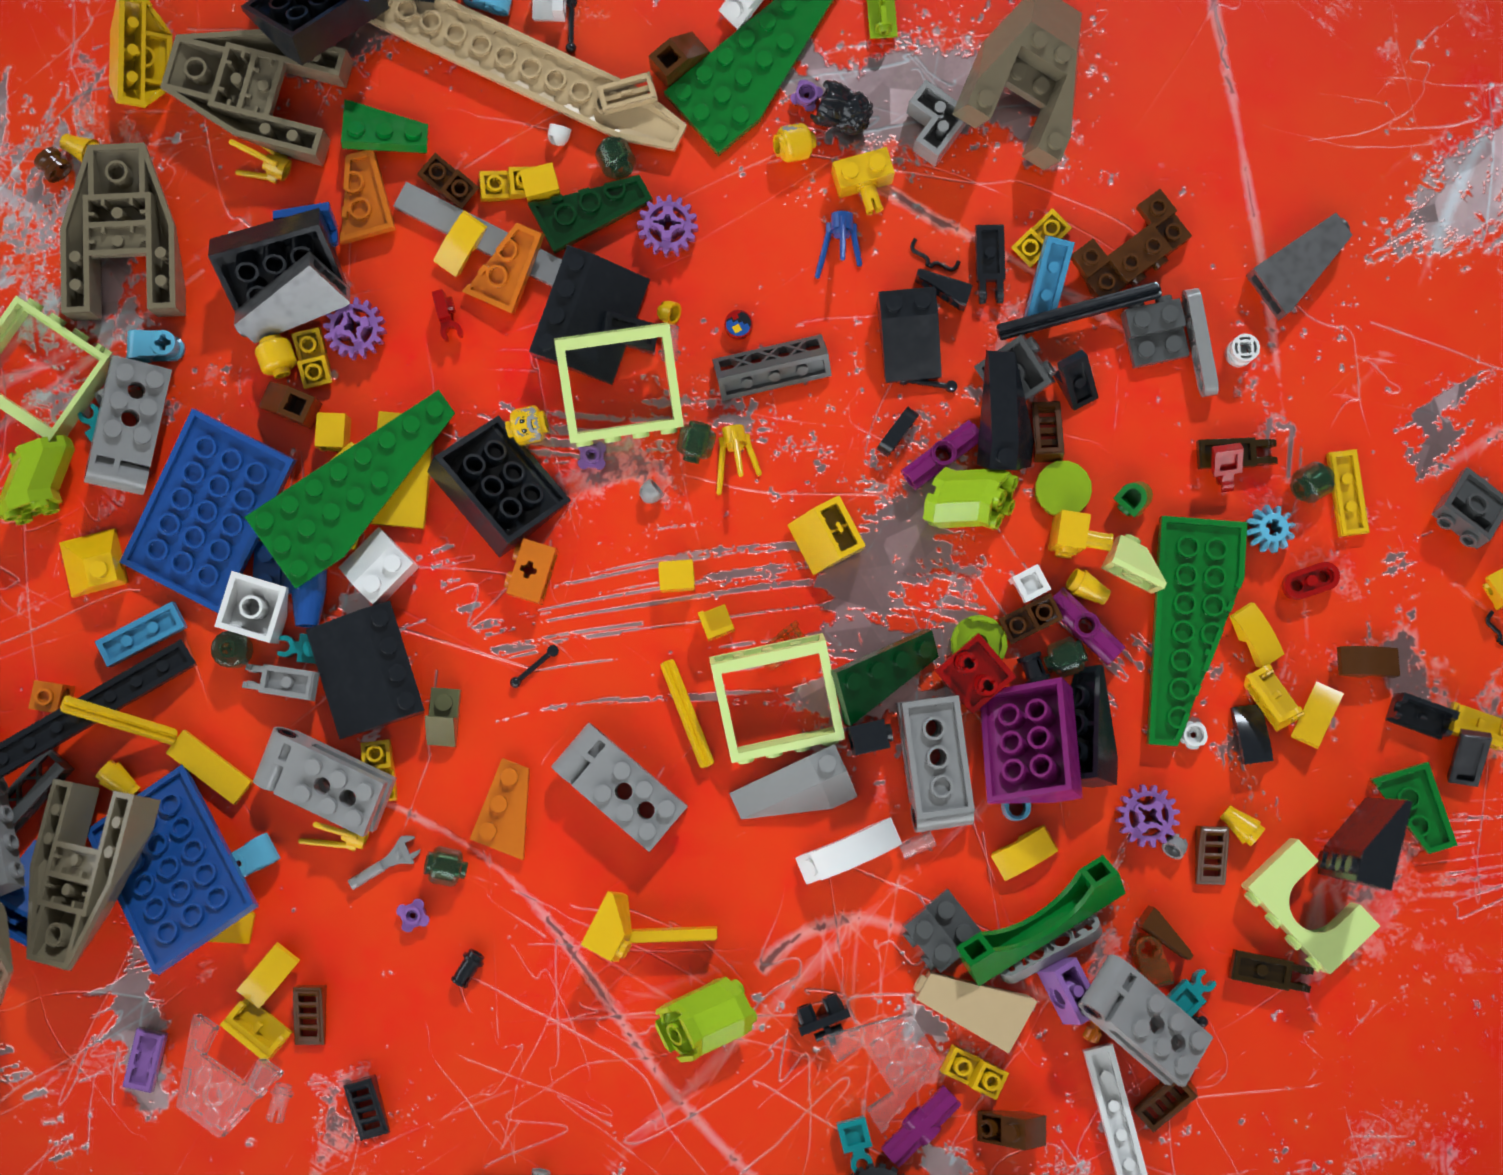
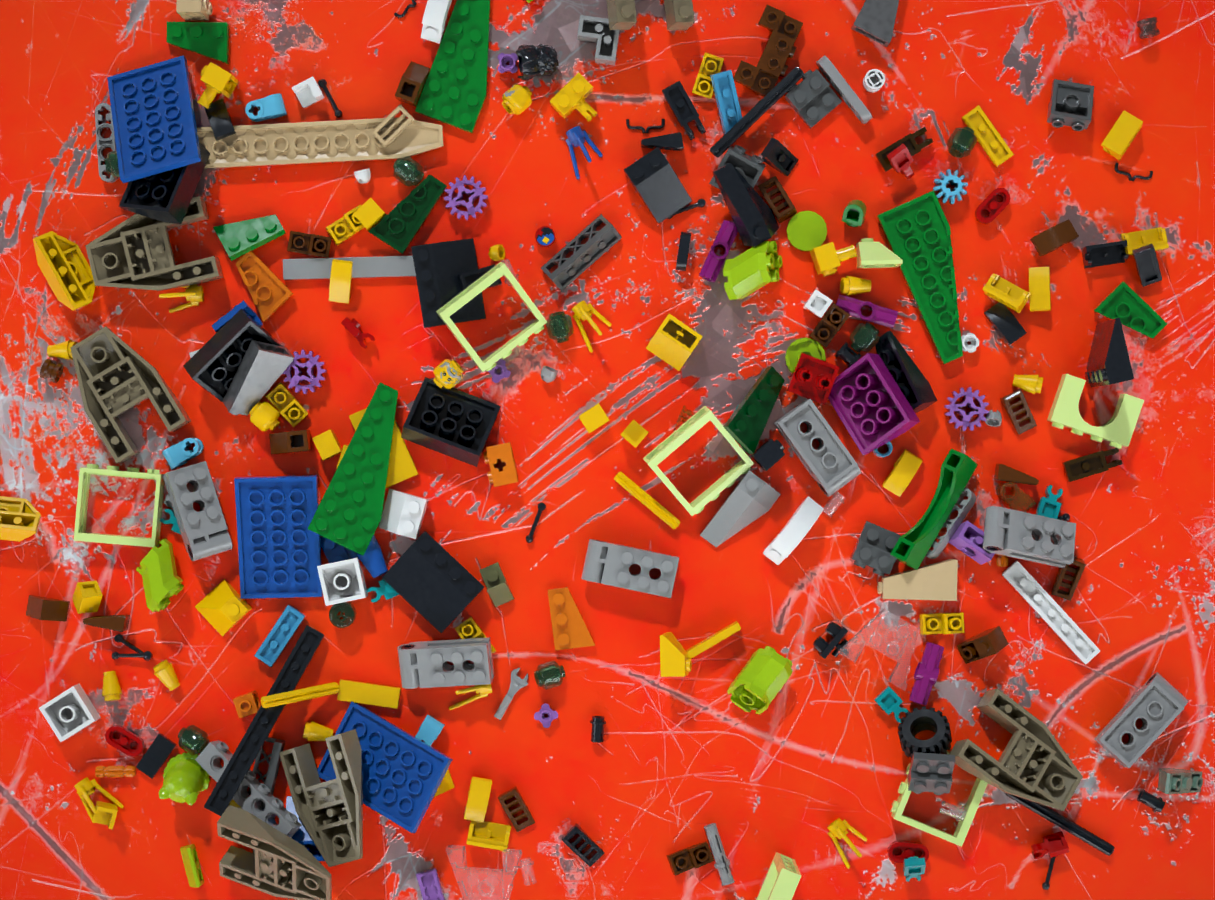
camera: 30 degrees left, 5 degrees up
light grey hinge [242,663,320,701] -> none
orange wing [462,223,545,314] -> none
yellow slope [1230,602,1284,668] -> none

